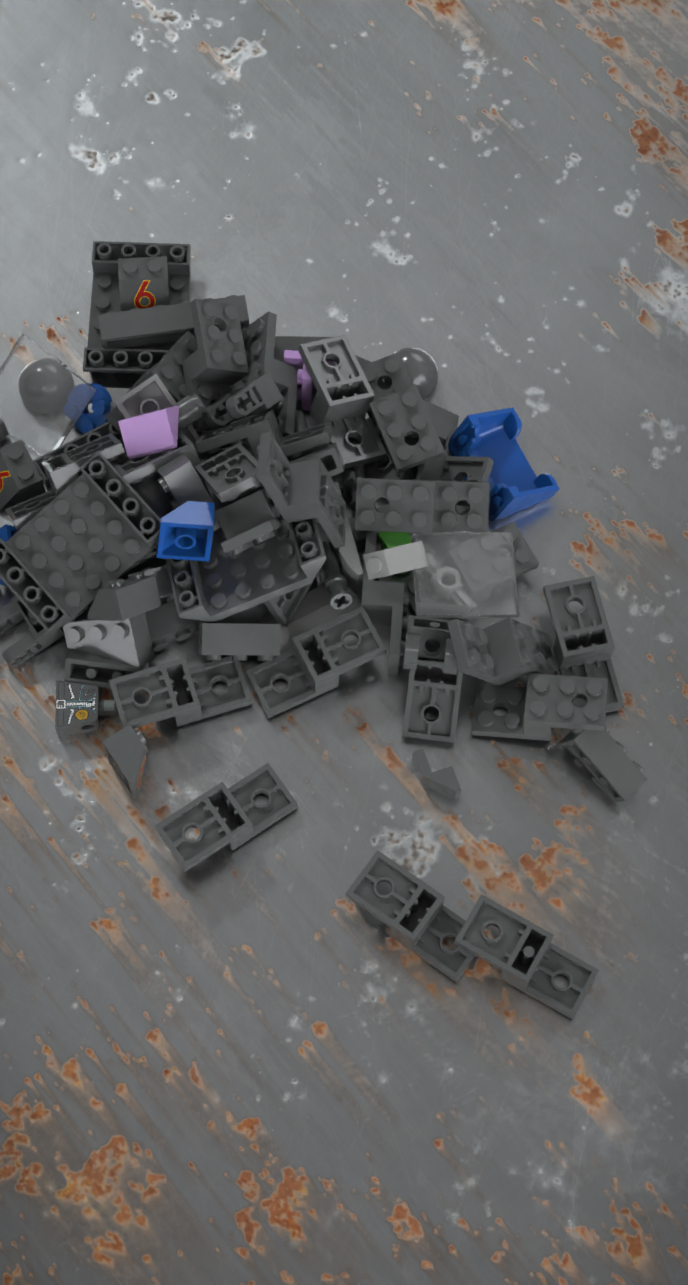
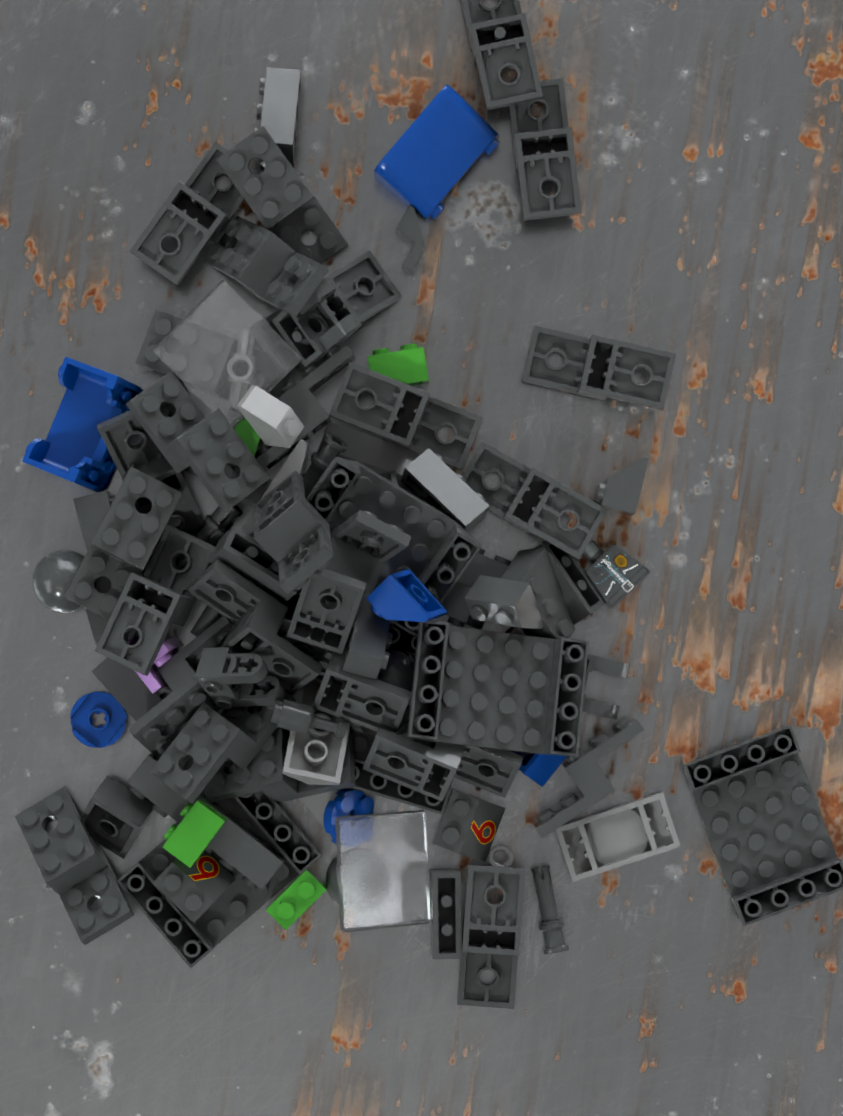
camera: 130 degrees left, 20 degrees up
lavender slope [118,405,179,460] -> none
none -> dark grey bracket [15,787,134,945]
none -> blue plate [70,691,128,748]
none -> dark grey slope [81,775,154,859]
none -> bright green brick [163,798,227,868]
none -> bright green brick [266,868,327,930]
none -> bright green brick [367,343,429,386]
none -> blue windscreen [374,84,500,222]

